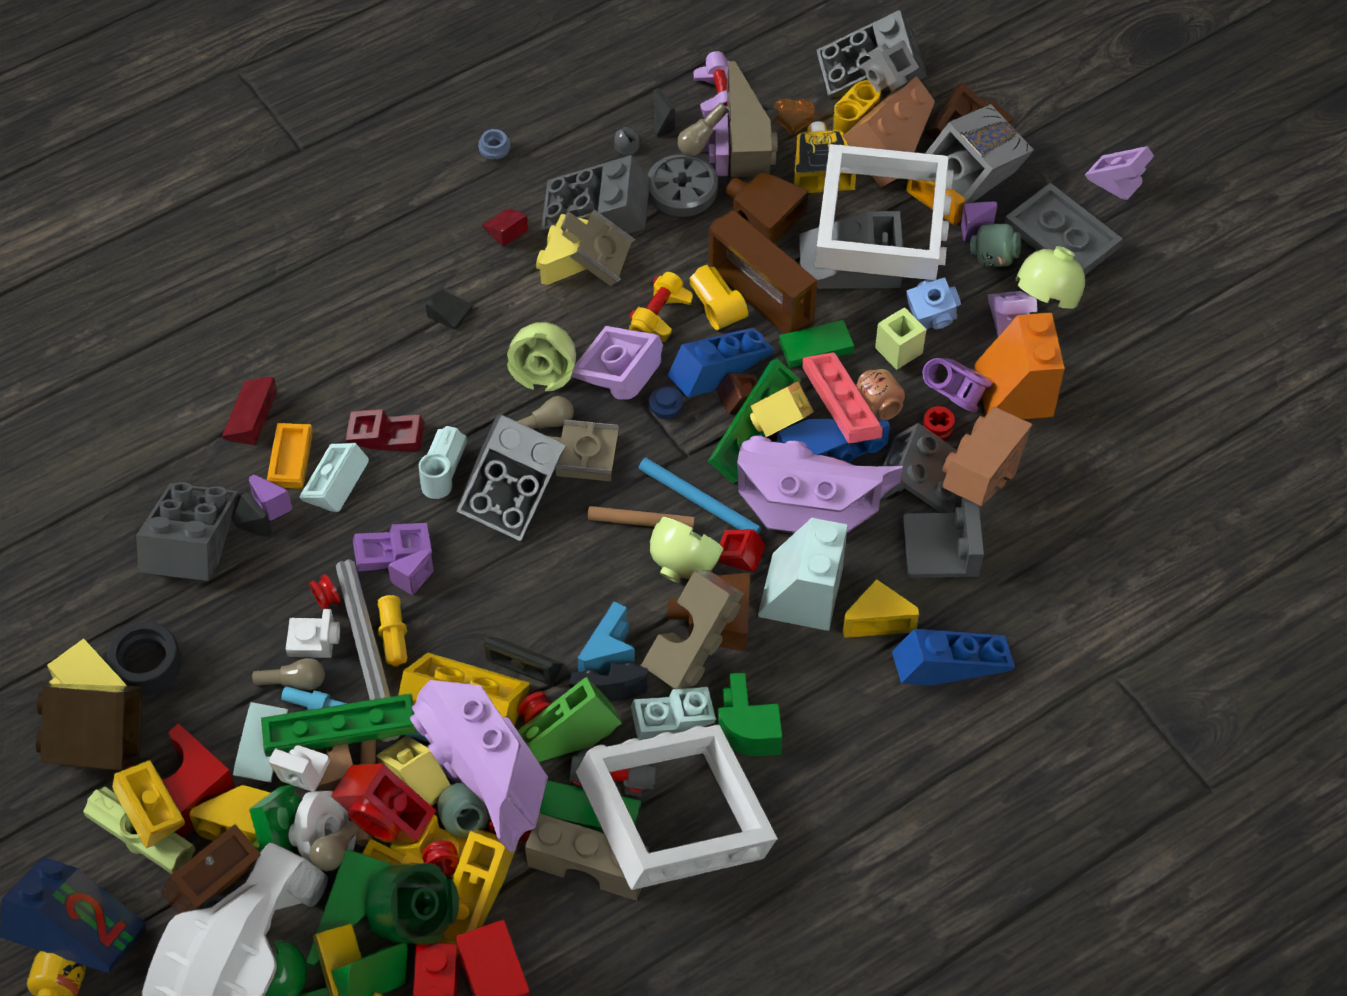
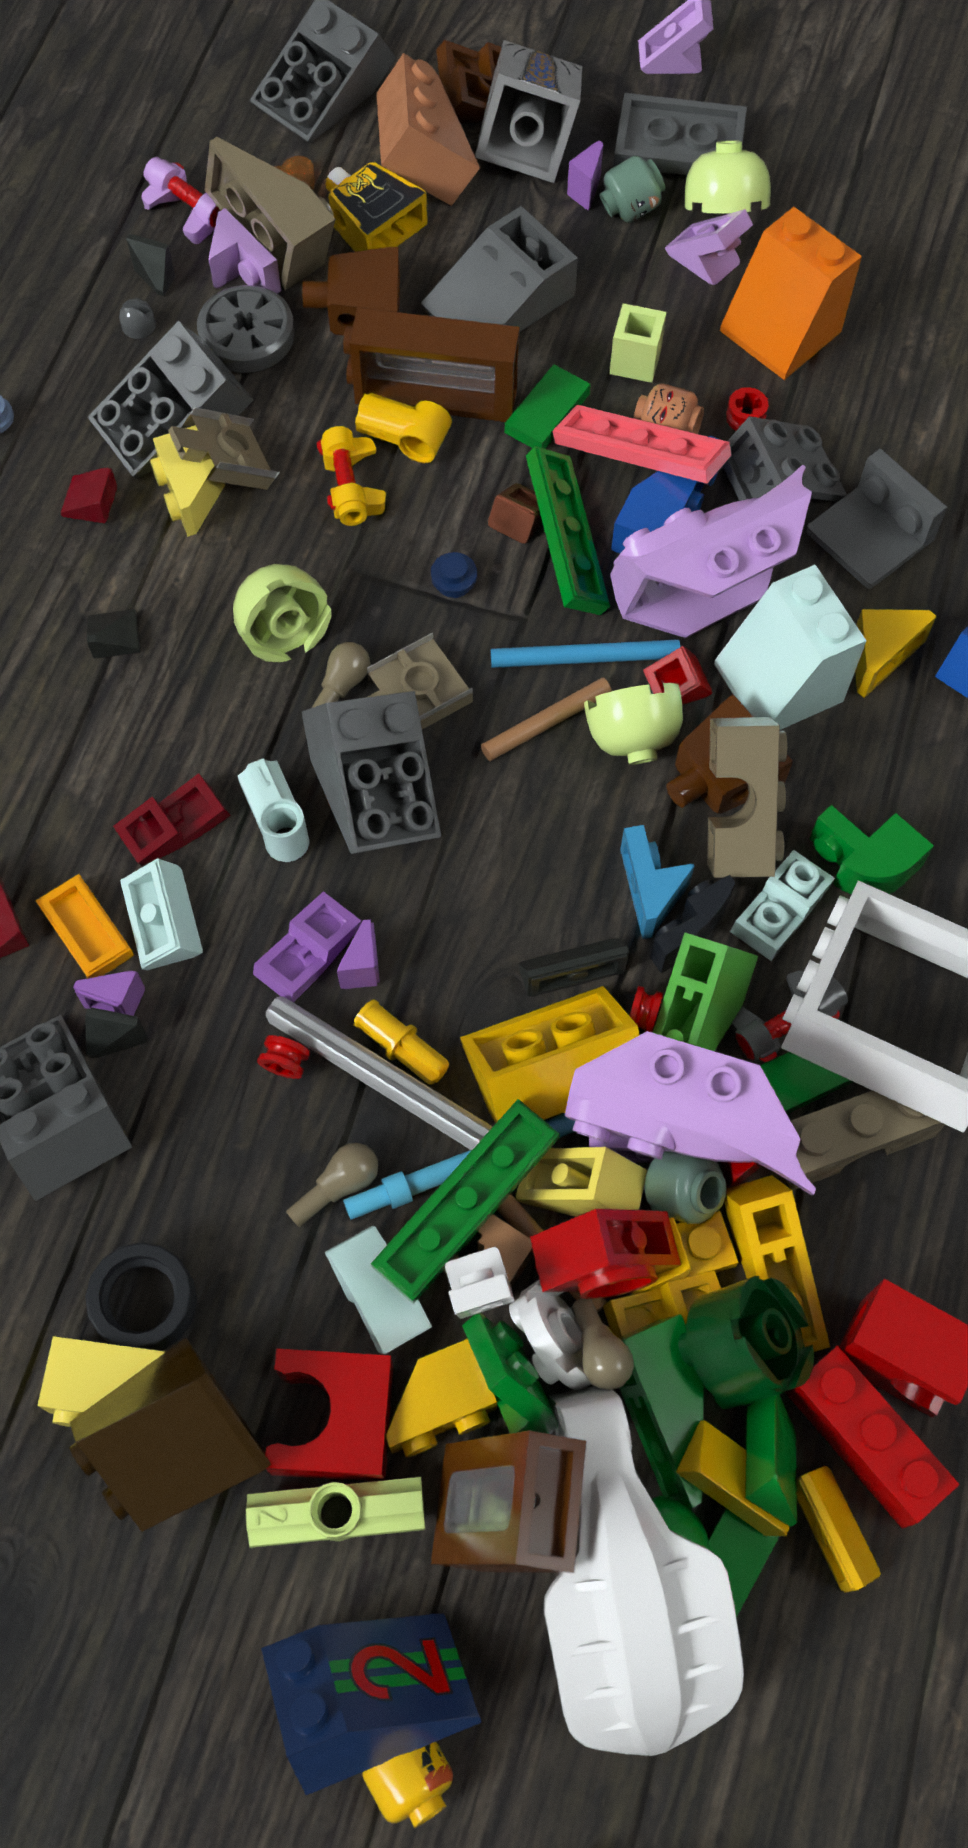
camera: 40 degrees left, 10 degrees up
yellow slope [112,760,185,849] -> none
white bracket [286,609,340,658] -> none
red bush [422,840,460,877] -> none
lavender slope [572,326,663,399] -> none
blue slope [668,328,774,397] -> none
dark tan piece [677,102,729,156] -> none
light yellow slope [750,382,814,437] -> none
white window [815,144,954,280] -> none
yellow beam [833,80,881,135] -> none
light grey brick [861,40,919,92] -> none
light orange tile [906,179,966,226] -> none
light blue brick [907,277,961,329] -> none
medium lavender piece [922,358,993,413] -> none
nougat wedge [942,406,1032,506] -> none

